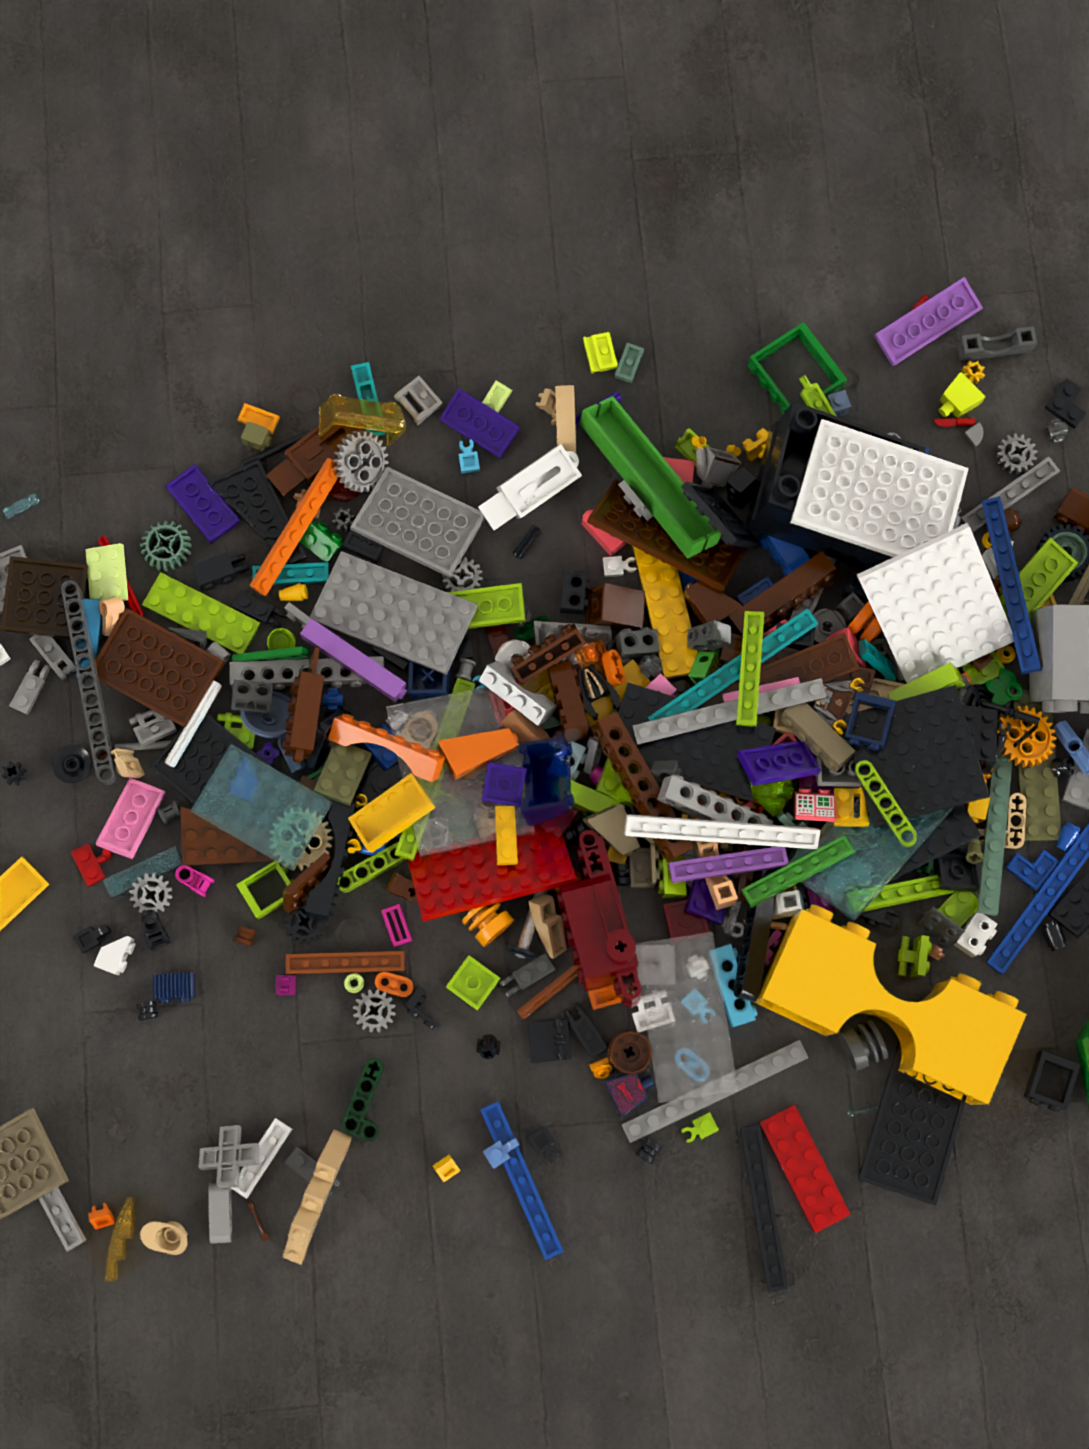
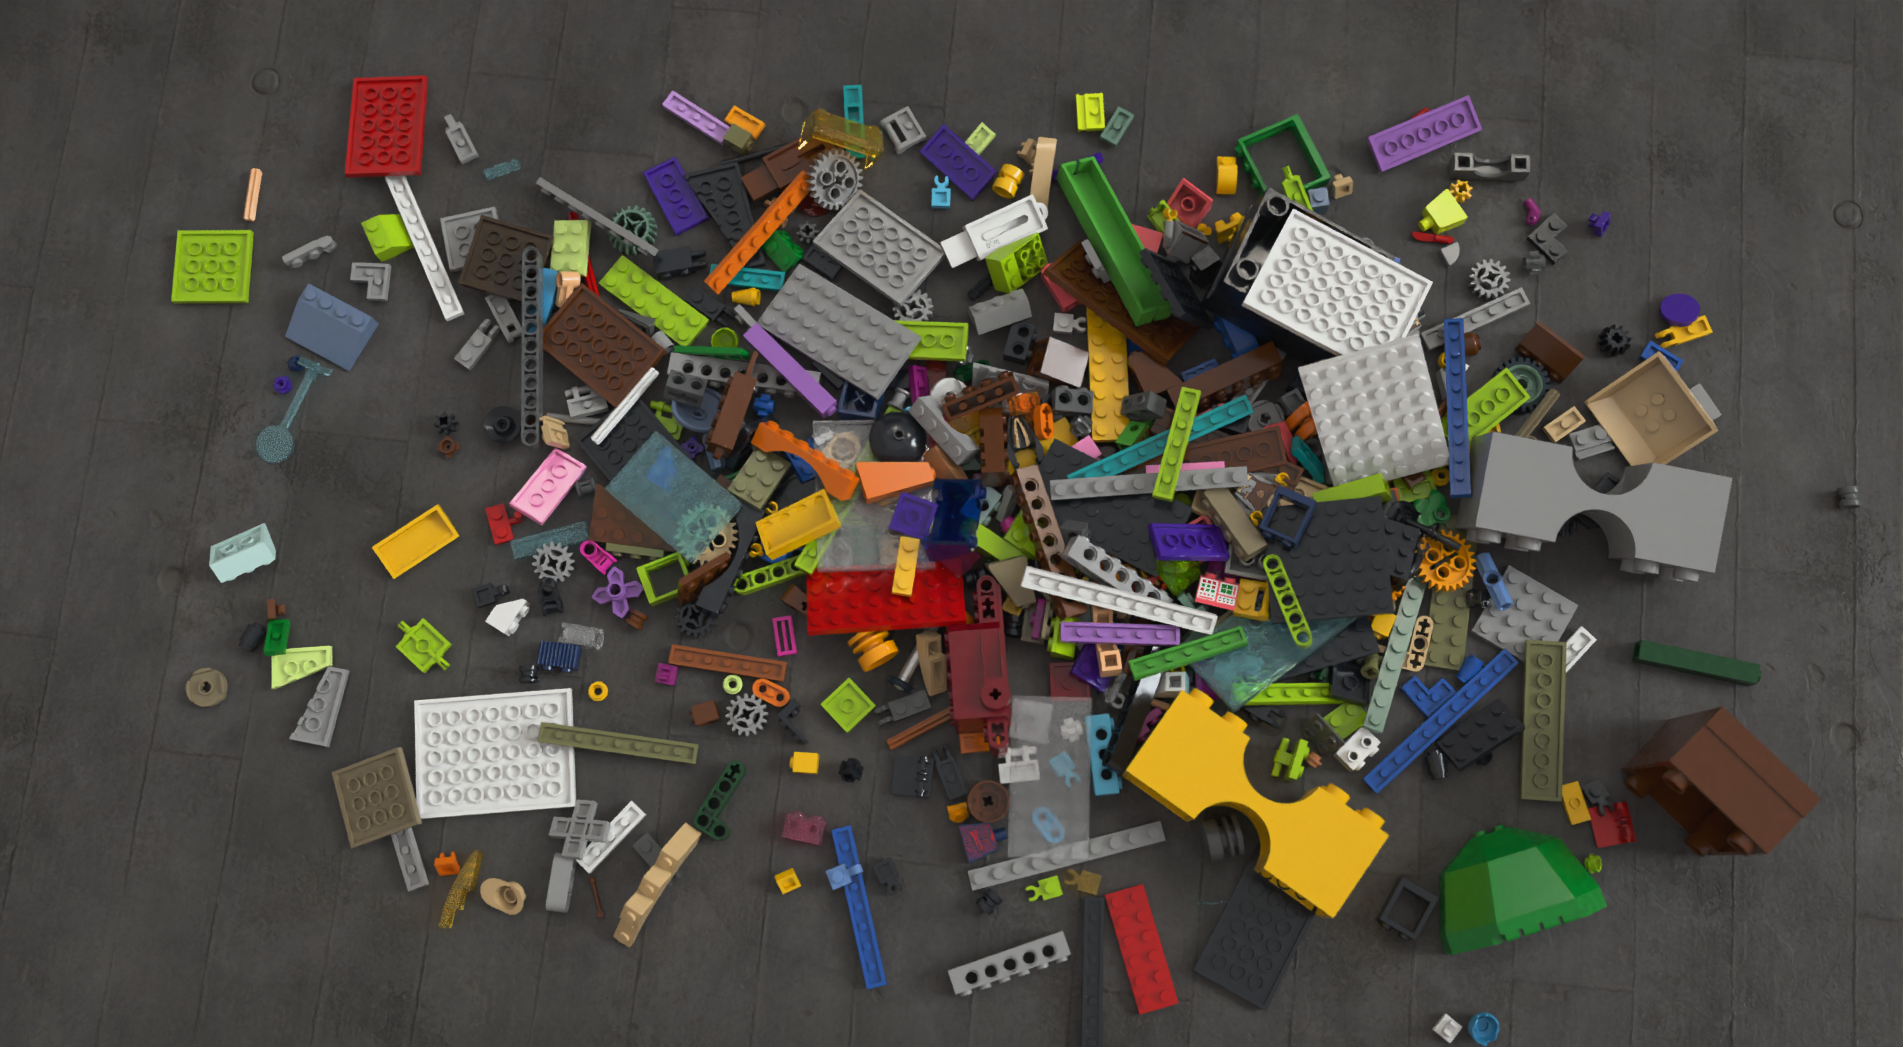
camera: 20 degrees right, 0 degrees up
none -> lime plate [396,618,452,673]
none -> white plate [414,688,576,819]
none -> reddish brown plate [437,436,460,458]
none -> light grey plate [536,177,658,256]
none -> olive plate [538,722,699,765]
none -> clear brick [558,622,605,651]
none -> yellow plate [588,682,608,701]
none -> medium lavender plant [592,566,644,619]
none -> olive plate [606,543,667,561]
none -> lavender plate [662,90,730,146]
none -> reddish brown brick [689,700,721,727]
none -> clear pink brick [782,811,827,846]
none -> yellow brick [790,752,819,775]
none -> black dish [869,412,927,462]
none -> magenta plate [908,365,930,404]
none -> light grey brick [948,931,1071,997]
none -> light grey slope [968,289,1032,335]
none -> lime slope [985,233,1048,293]
none -> yellow wheel [992,164,1025,199]
none -> magenta plate [1030,599,1046,641]
none -> clear yellow plate [1064,869,1102,895]
none -> coral slope [1167,178,1213,228]
none -> yellow brick [1216,156,1237,195]
none -> tan tile [1332,174,1353,199]
none -> magenta arm [1523,198,1541,225]

